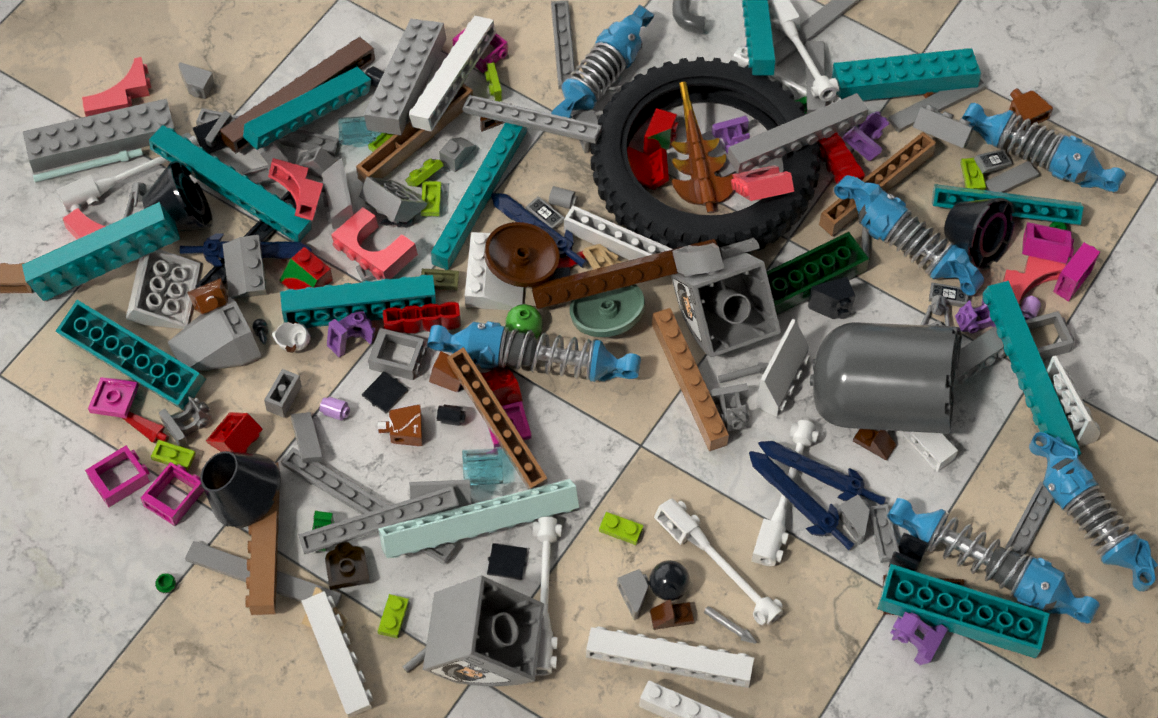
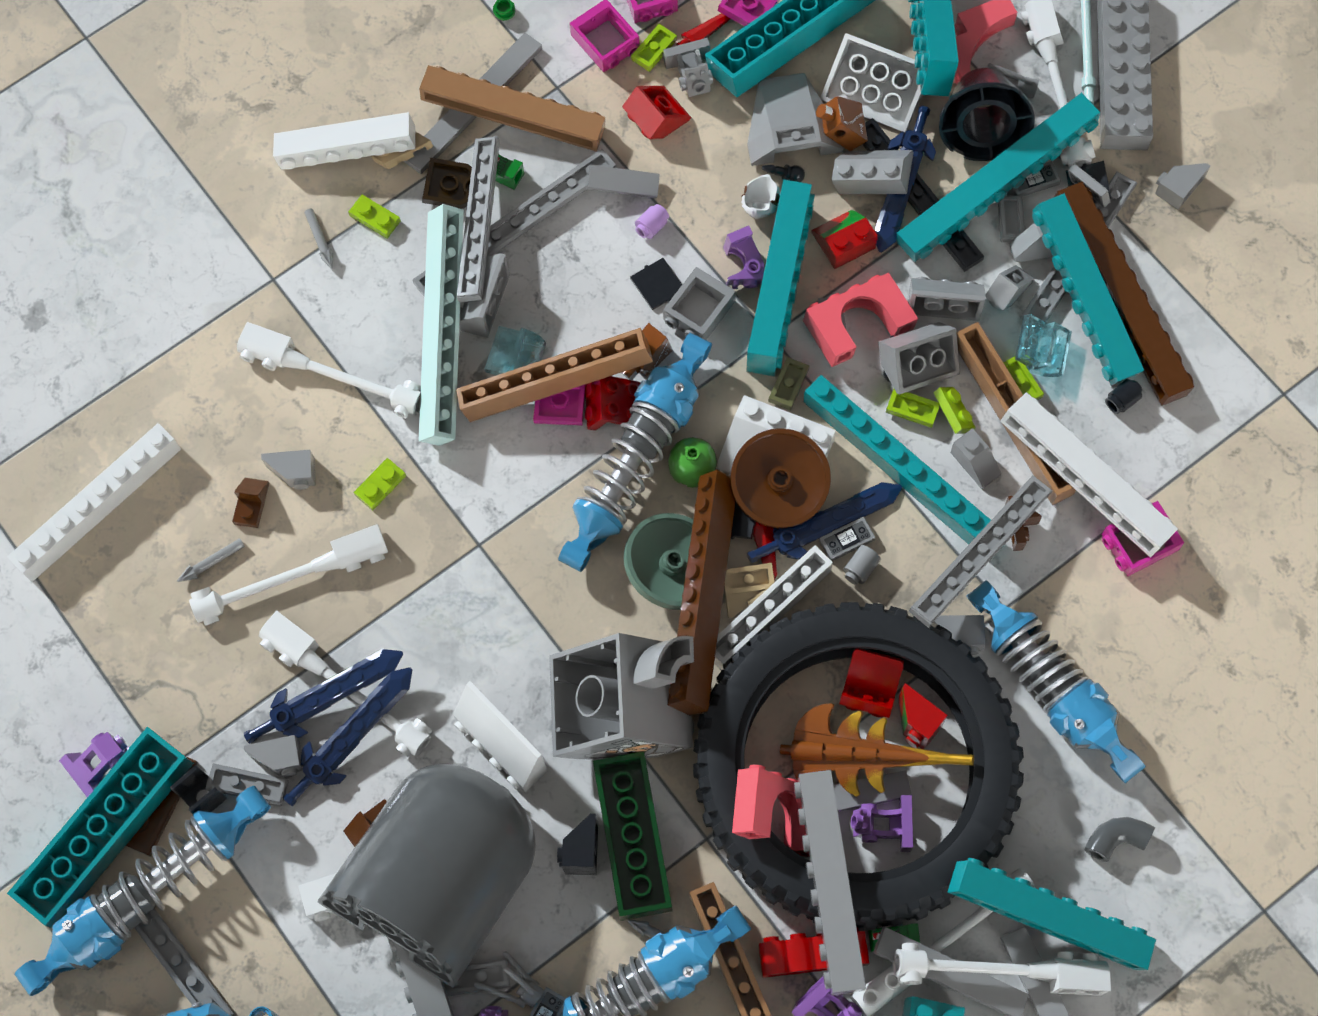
camera: 115 degrees right, 10 degrees up
coral arch [82,57,151,117] -> none
black cone [201,451,281,528] -> none
light grey brick [264,369,302,418] -> none
coral arch [268,158,323,221] -> none
light grey brick [364,19,446,135] -> none
dark orange torso [378,404,422,446] -> none
red brick [383,302,461,334] -> none
light grey brick [423,575,544,686] -> none
black brick [437,404,466,426] -> none
lime plate [485,62,502,102] -> none
black piece [487,543,527,580] -> none
light grey tile [551,0,575,89] -> none
white brick [586,627,754,688] -> none
black brick [649,560,690,601] -> none
medium nougat brick [652,308,729,452] -> none
light grey tile [709,383,749,432] -> none
light grey piece [718,362,769,383] -> none
light grey tile [719,238,759,259] -> none

